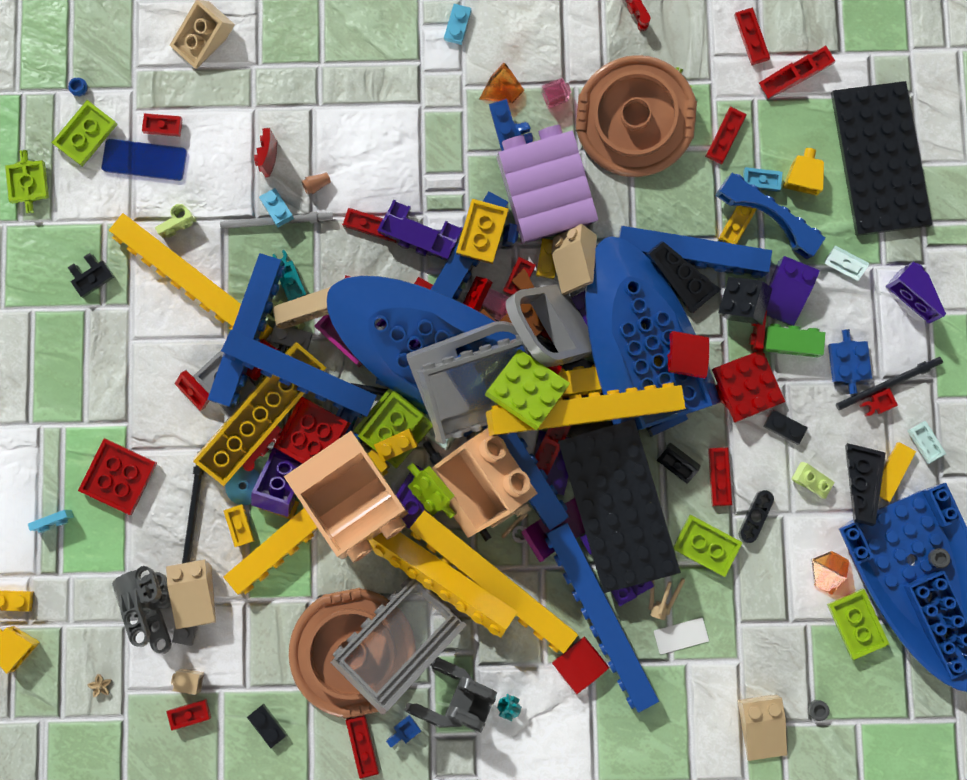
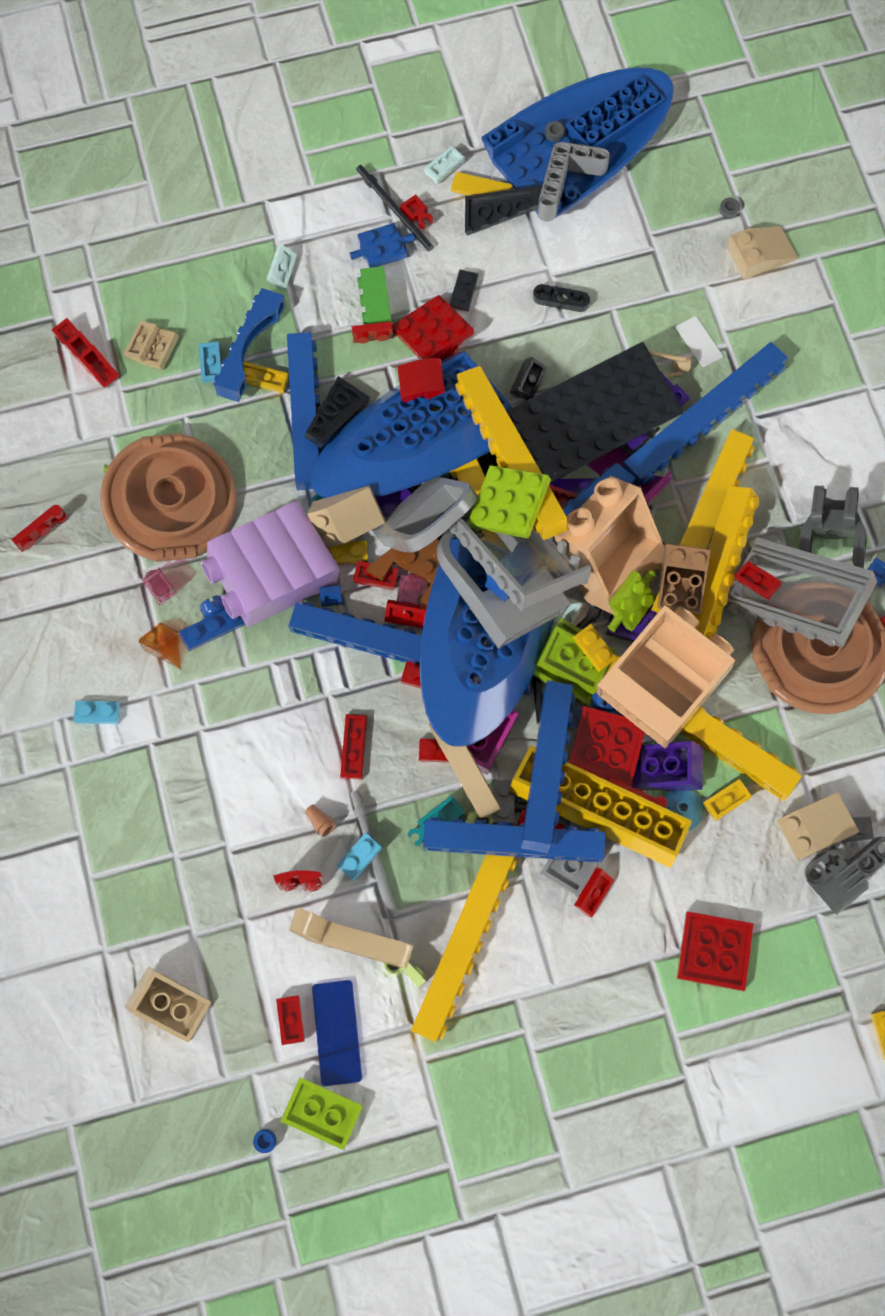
camera: 105 degrees left, 10 degrees down
lime plate [5,150,49,213] -> none
medium azure plate [28,510,74,533] -> none
black plate [68,253,115,298] -> none
black bar [182,451,205,564] -> none
dark purple bracket [377,199,463,261] -> none
yellow plate [456,199,509,264] -> none
teal gear [497,694,522,721] -> none
red slope [552,636,609,694] -> none
lime plate [673,515,743,577] -> none
red tile [705,106,747,165] -> none
red tile [708,447,732,506] -> none
black brick [718,277,772,325] -> none
red tile [734,7,770,66] -> none
dark purple slope [767,256,820,326] -> none
yellow torso [783,148,824,196] -> none
yellowish green plate [791,462,835,499] -> none
clear orange slope [811,551,849,595] -> none
lime plate [827,589,890,660] -> none
black plate [831,81,932,236] -> none
dark purple slope [885,261,946,323] -> none
none -> tan slope [123,321,179,370]
none -> tan beam [289,908,413,969]
none -> light grey beam [538,142,609,222]
none -> medium nougat slope [658,542,711,614]
none -> red plate [734,561,782,600]

